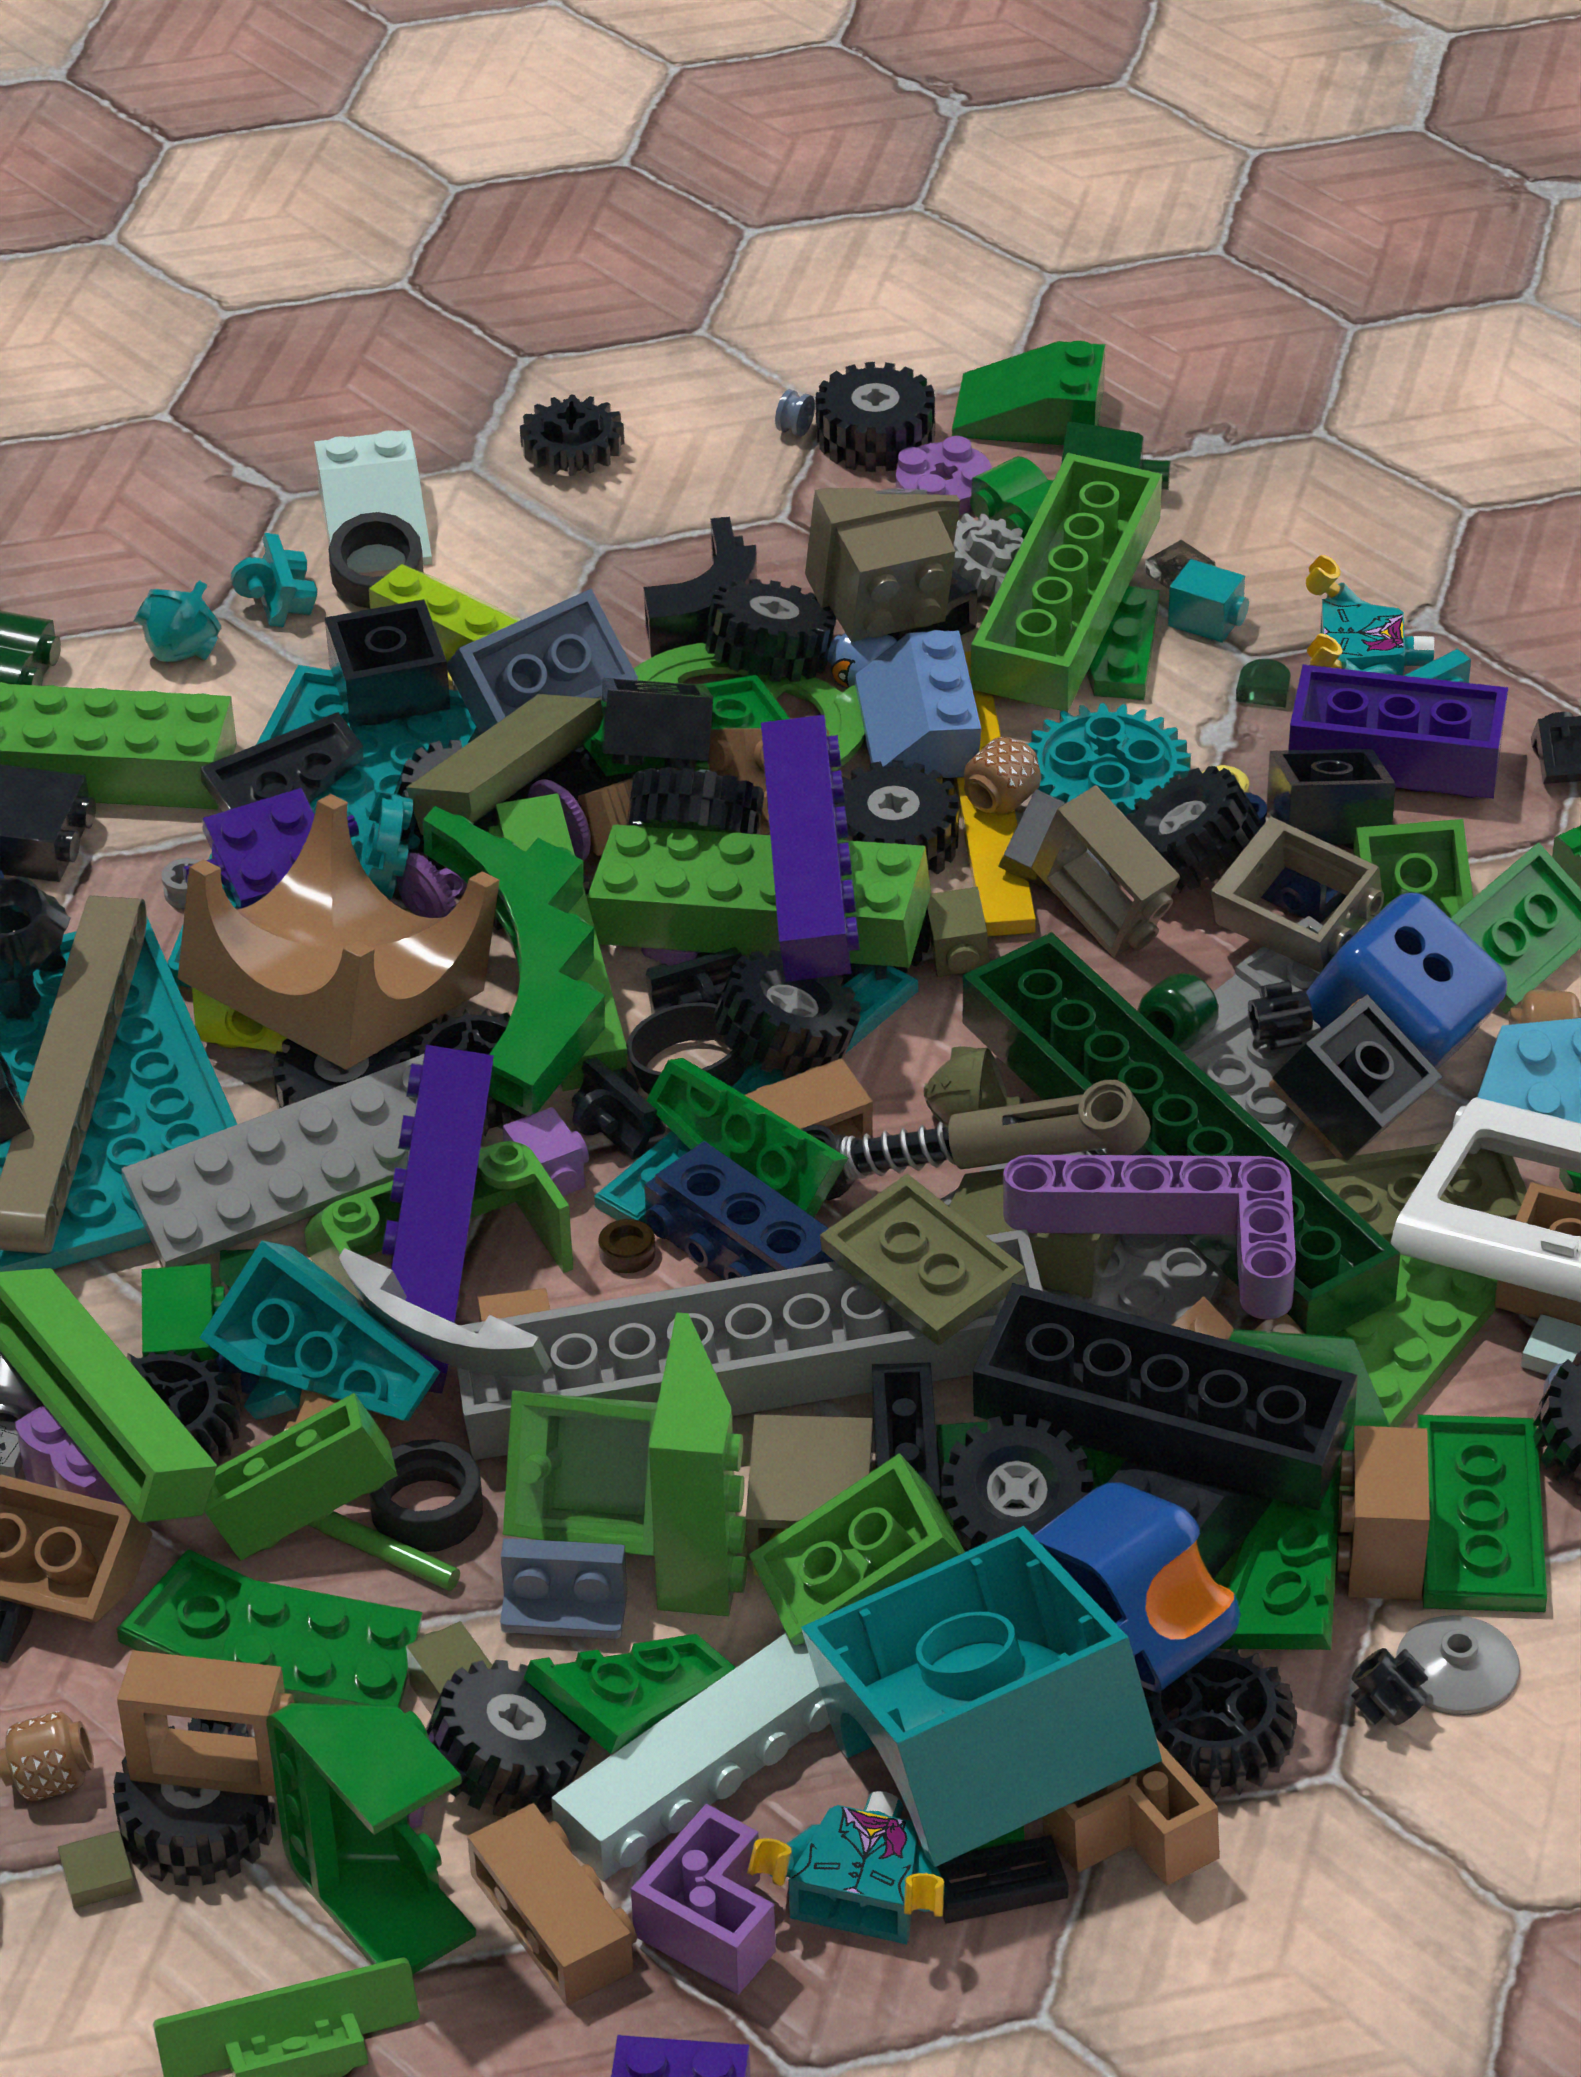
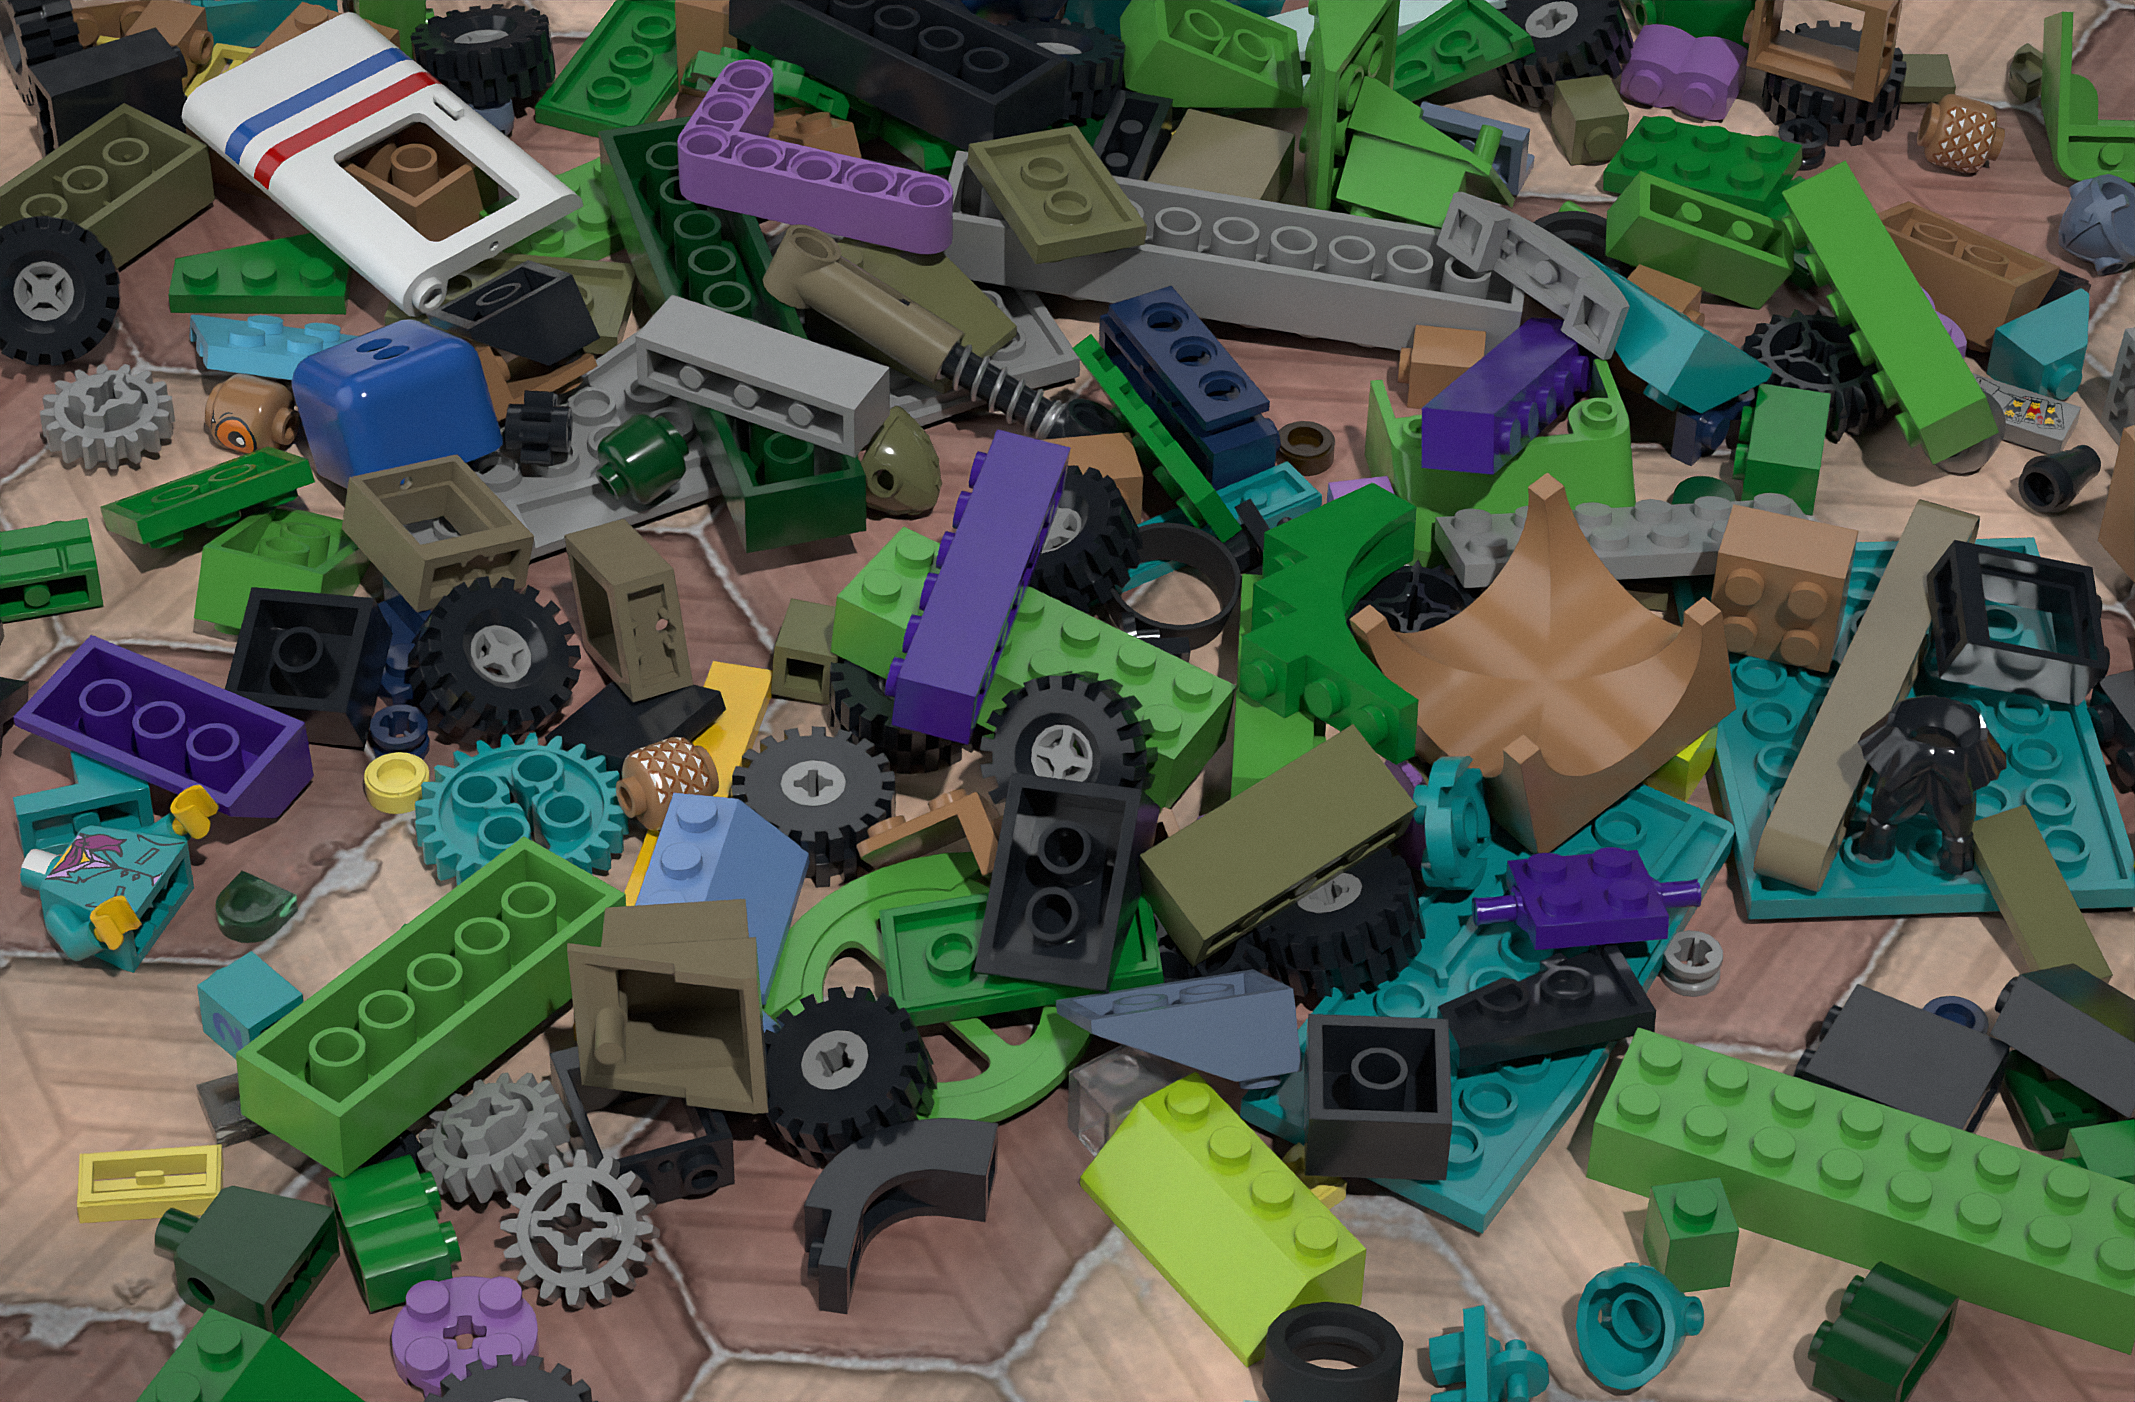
camera: 165 degrees left, 0 degrees up
none -> light yellow tile [77,1144,224,1223]
none -> light grey brick [635,295,890,458]
none -> green brick [1642,1177,1739,1293]
none -> medium nougat brick [1711,504,1859,673]

